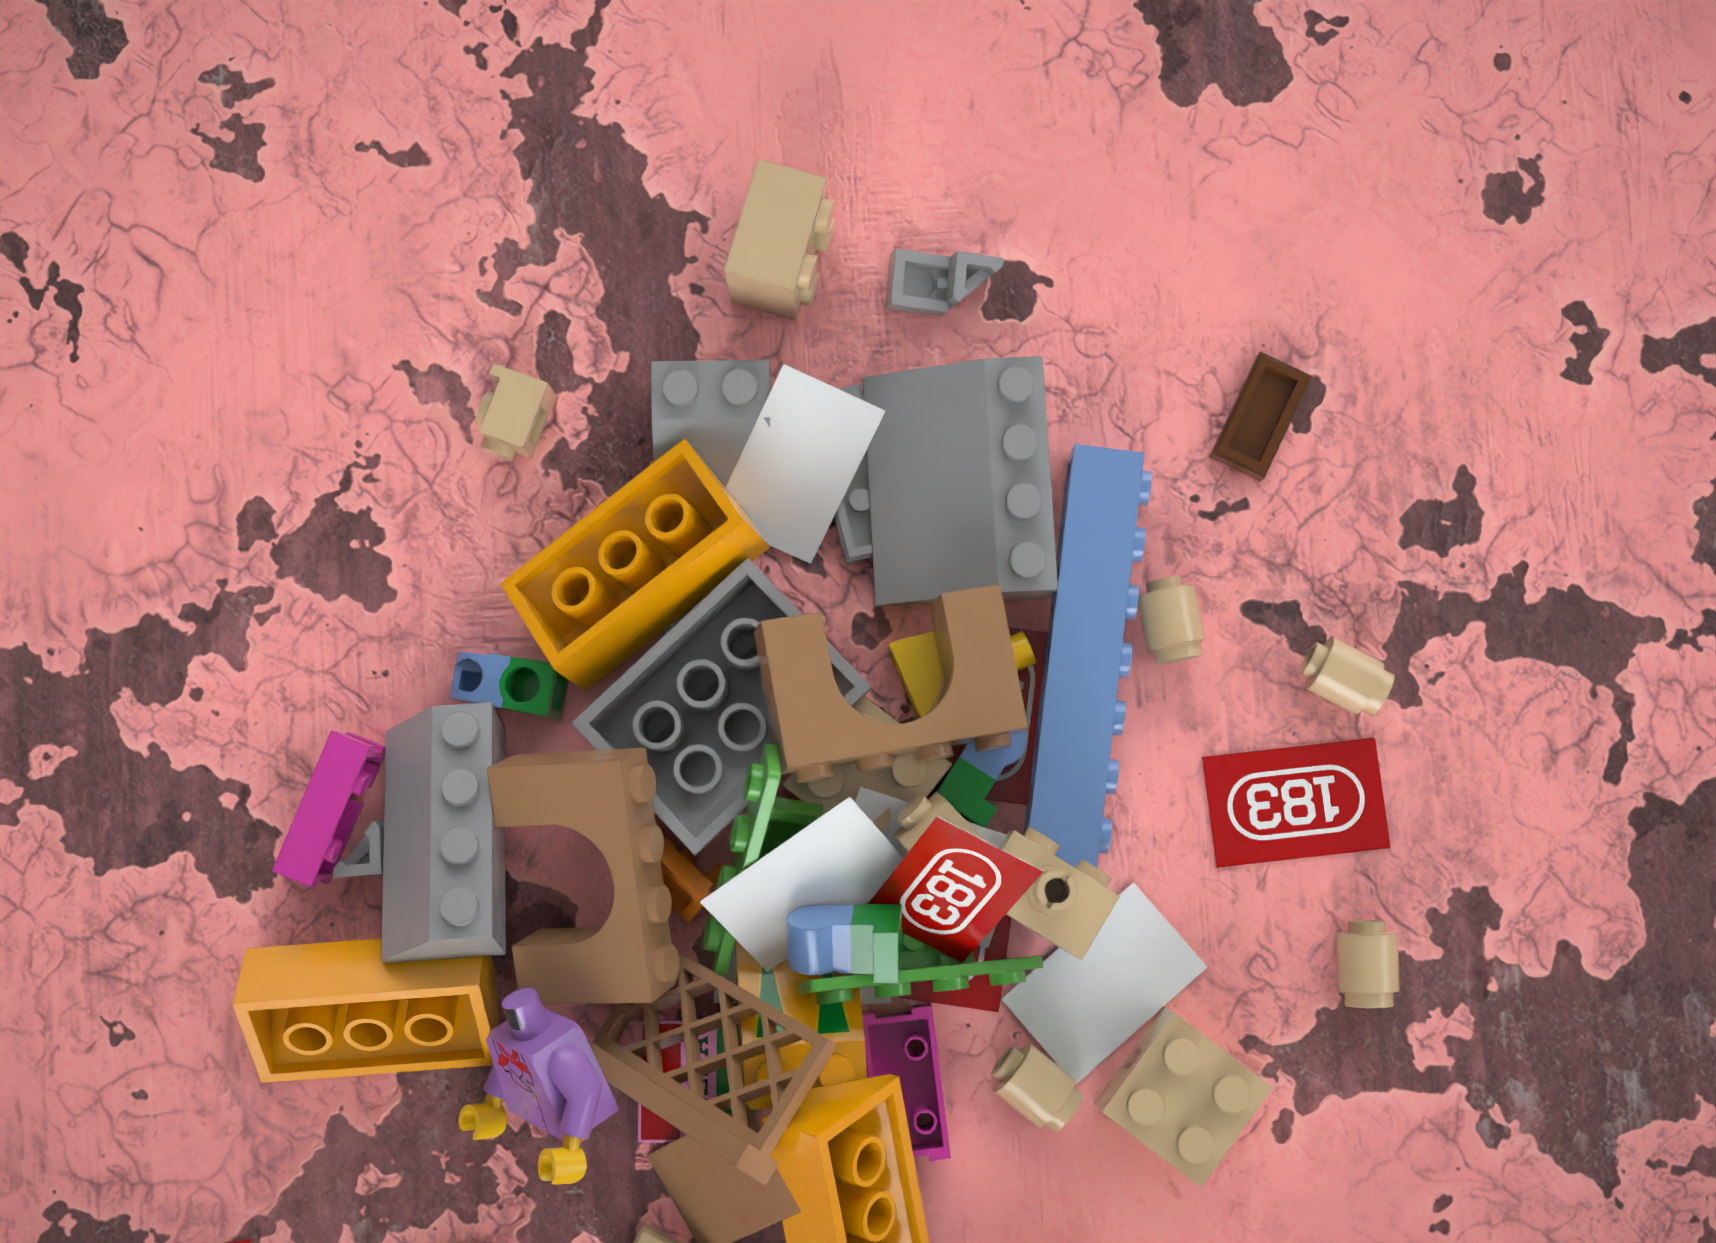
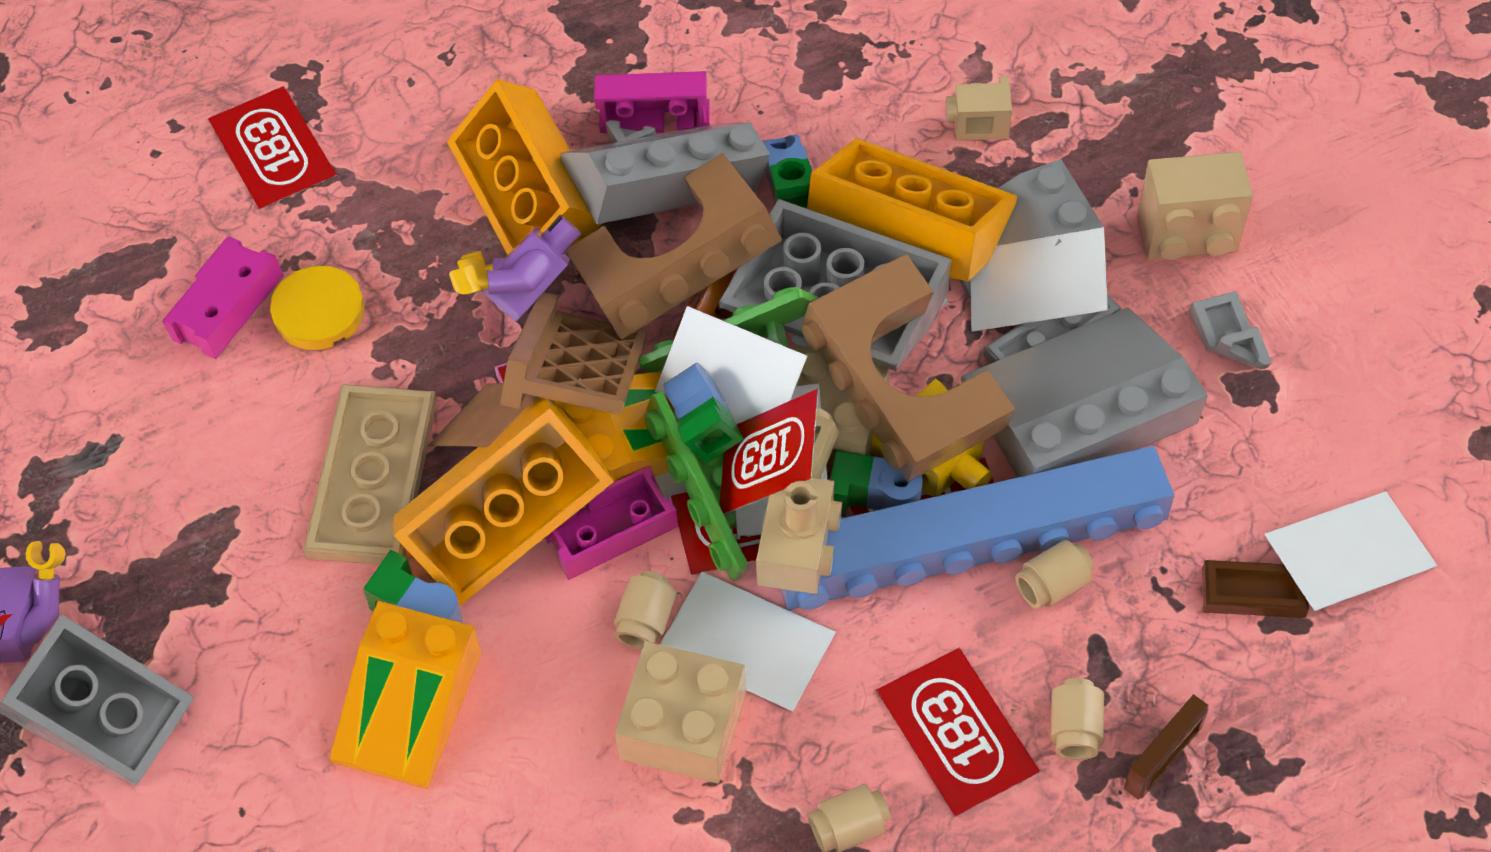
camera: 70 degrees right, 25 degrees down
none -> reddish brown tile [1124,694,1209,800]
none -> white sticker [1264,491,1438,611]

